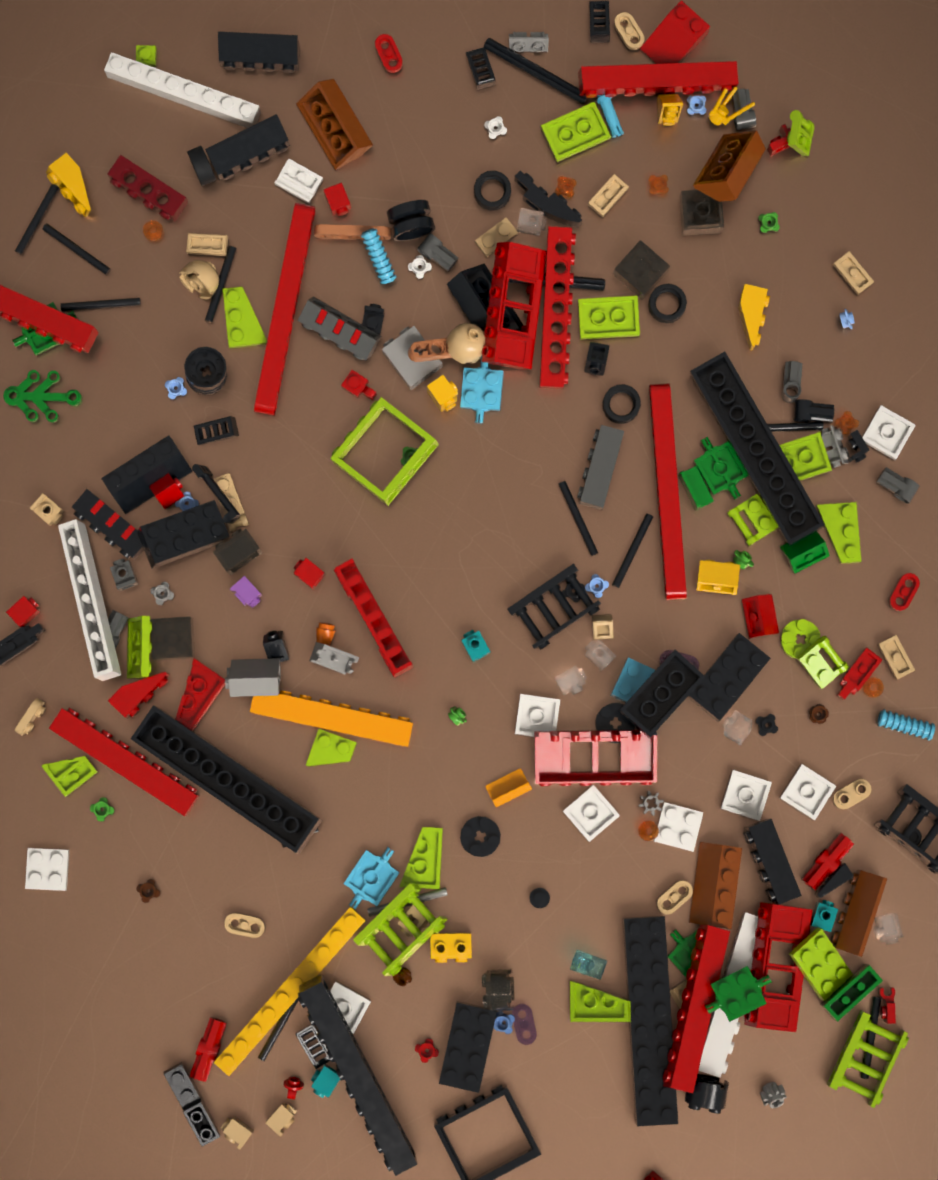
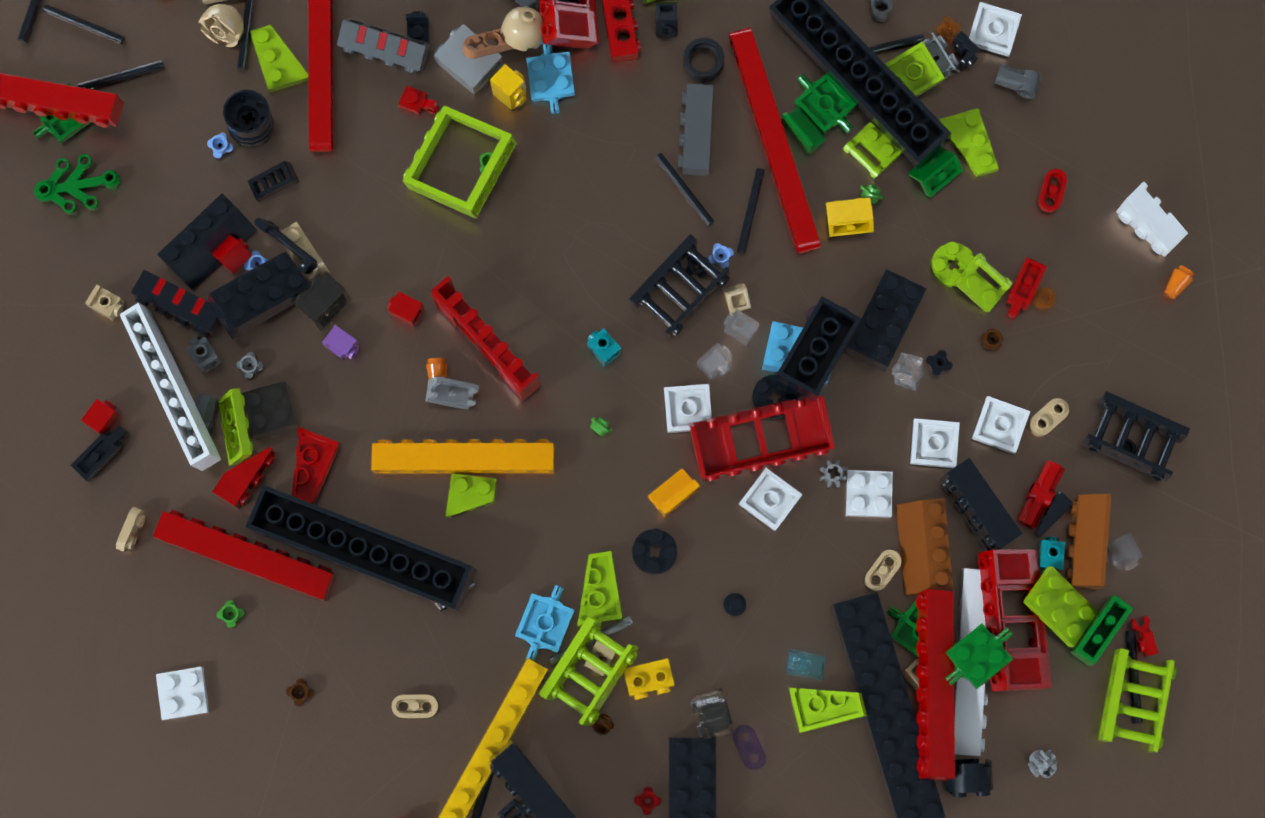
camera: 10 degrees left, 5 degrees down
lime wing [42,756,98,797] -> none
light grey brick [225,658,281,697] -> none
black bracket [263,631,290,662] -> none
white plate [331,982,371,1034] -> none
medium blue plate [494,1011,515,1034] -> none
clear orange plate [639,821,659,841] -> none
red panel [742,594,779,639] -> none
black piece [793,399,835,423] -> none
tan plate [877,635,915,680] -> none
medium azure piece [877,709,935,741] -> none

